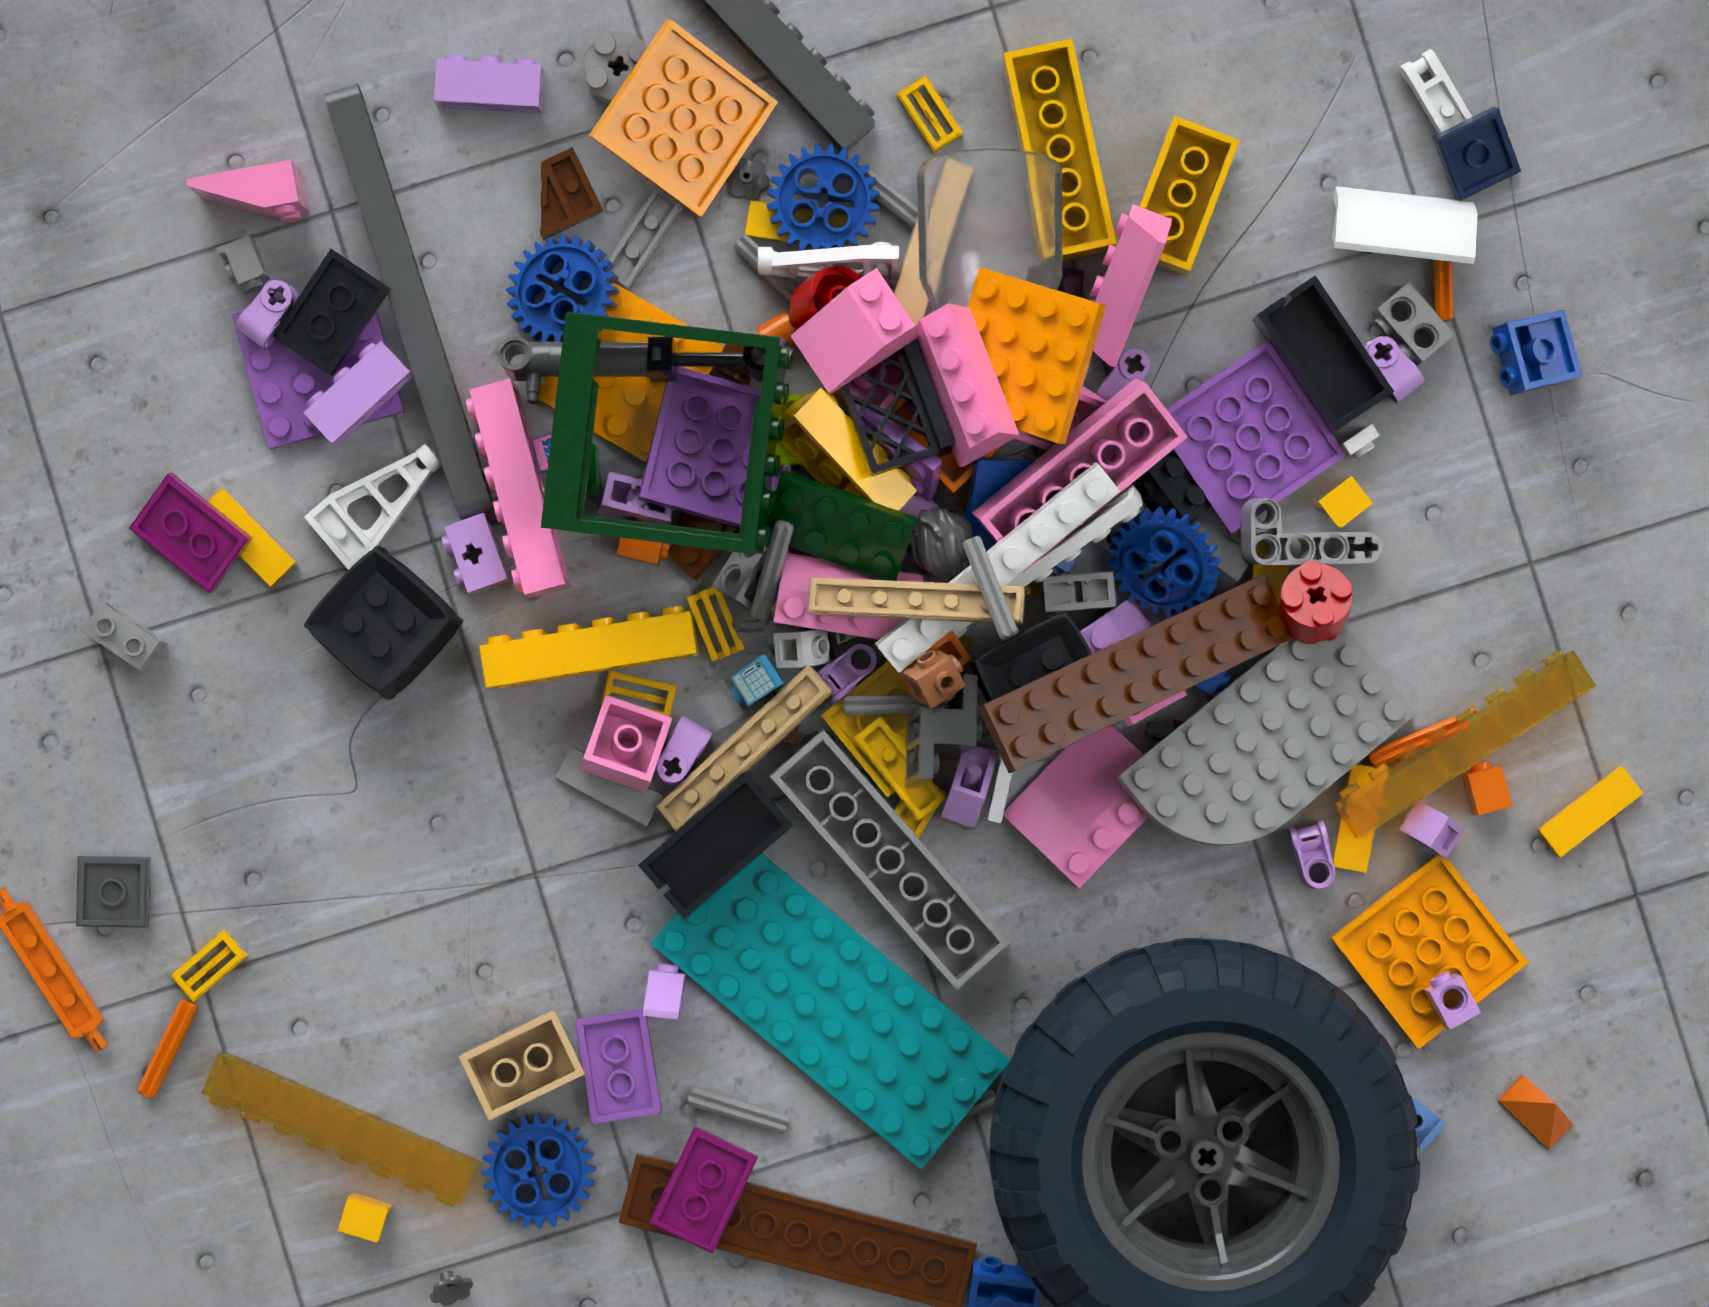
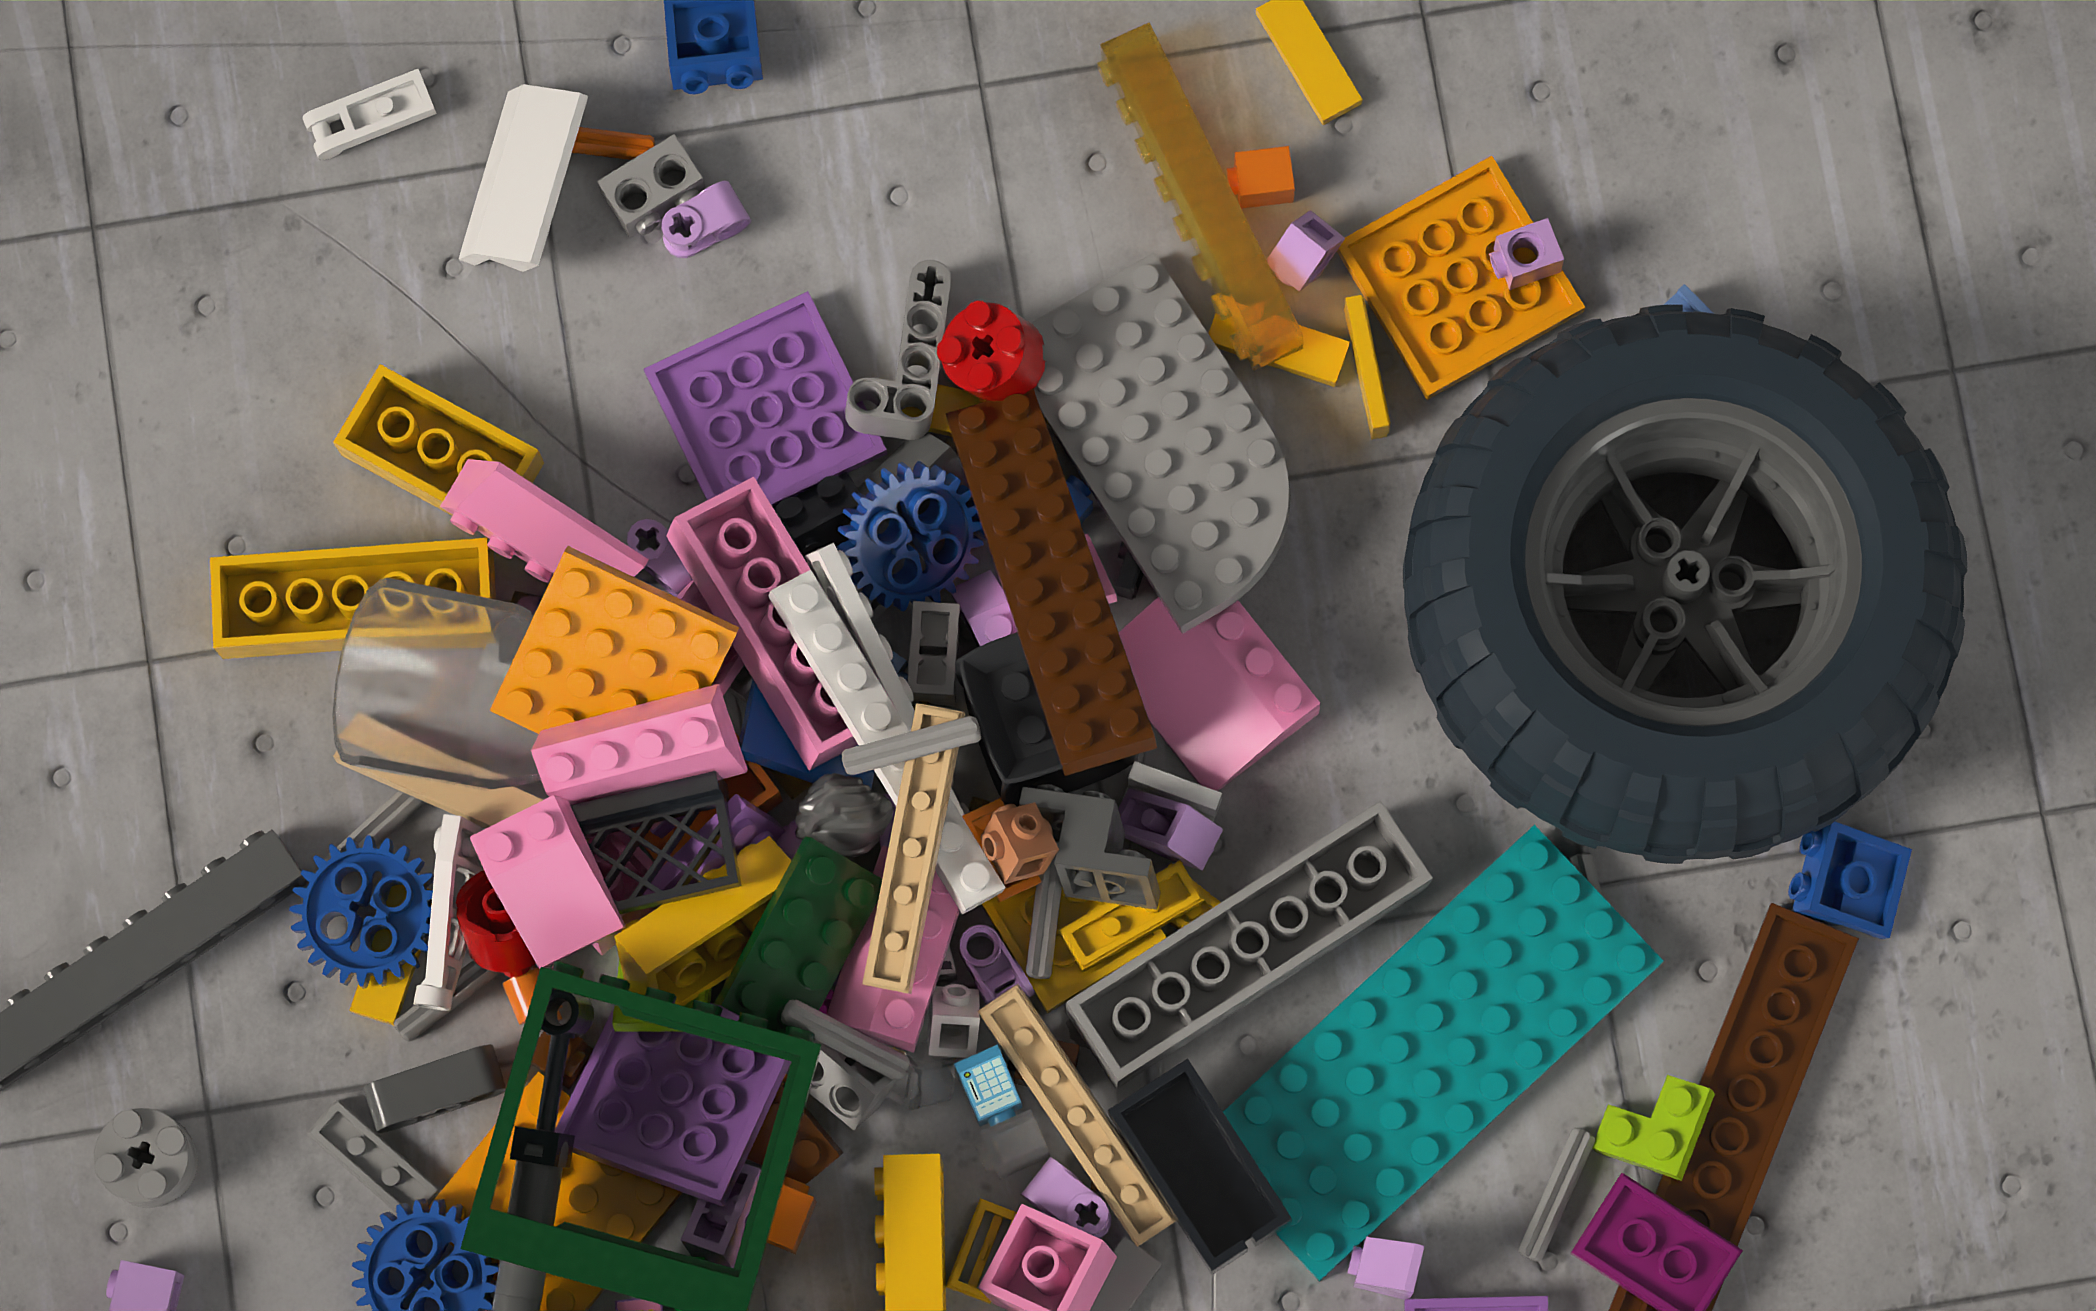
camera: 75 degrees left, 10 degrees down
reddish brown wing [540,147,604,241] -> none
light orange plate [589,19,778,217] -> none
yellow tile [686,587,745,662] -> none
dark grey plant [726,157,769,201] -> none
yellow tile [896,75,963,154] -> none
black piece [1252,275,1395,434] -> none
lavender piece [1287,819,1335,889] -> none
yellow panel [1314,476,1373,528] -> none
white plate [1340,424,1380,458] -> none
orange axle [1367,714,1467,768] -> none
dark blue tile [1432,107,1521,201] -> none
orange slope [1498,1075,1573,1150] -> none
none -> dark grey beam [363,1044,506,1133]
none -> yellow tile [1344,295,1391,440]
none -> lime plate [1592,1075,1715,1181]

